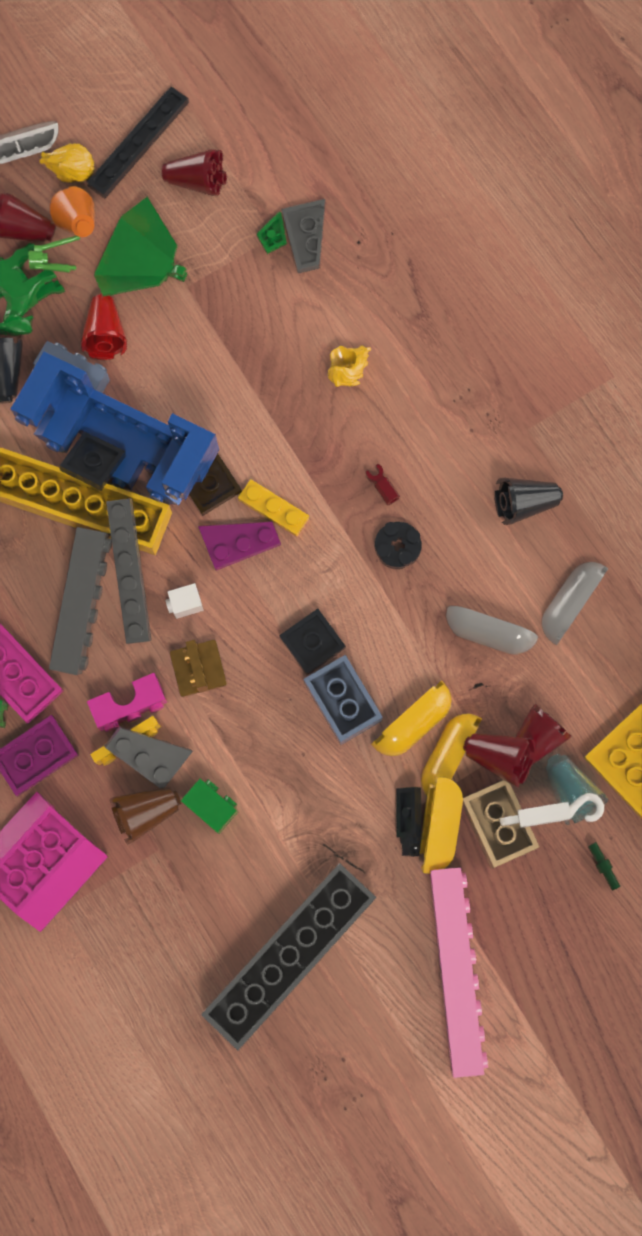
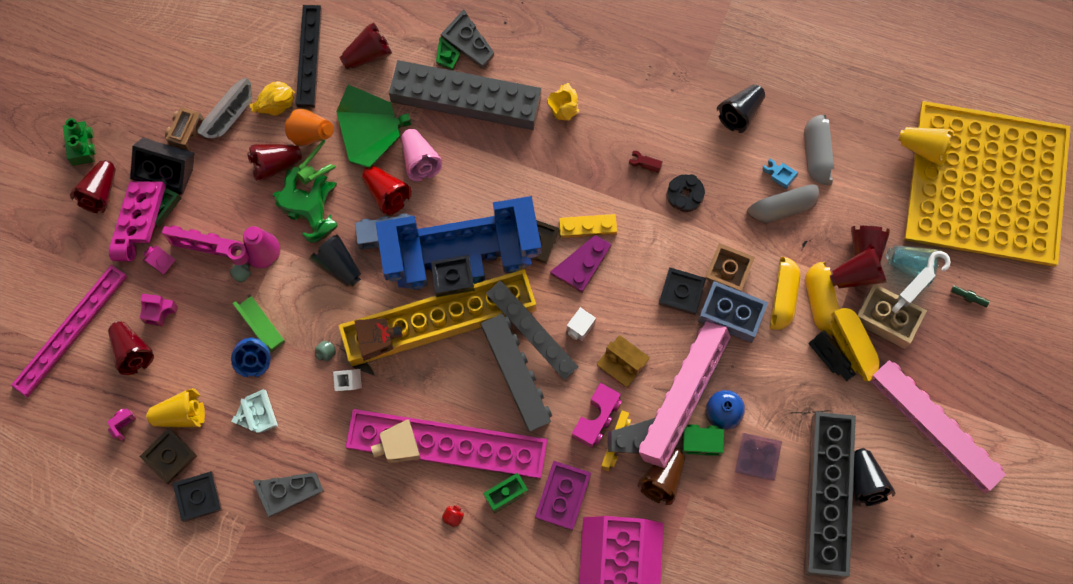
camera: 40 degrees left, 5 degrees down
none -> dark grey brick [389,60,541,130]
none -> bright pink cone [401,129,442,181]
none -> bright pink brick [639,321,731,468]
none -> medium nougat slope [705,243,755,292]
none -> blue cylinder [705,390,745,430]
none -> clear purple plate [735,433,782,481]
none -> dark azure plate [763,159,798,189]
none -> black cone [853,448,896,506]

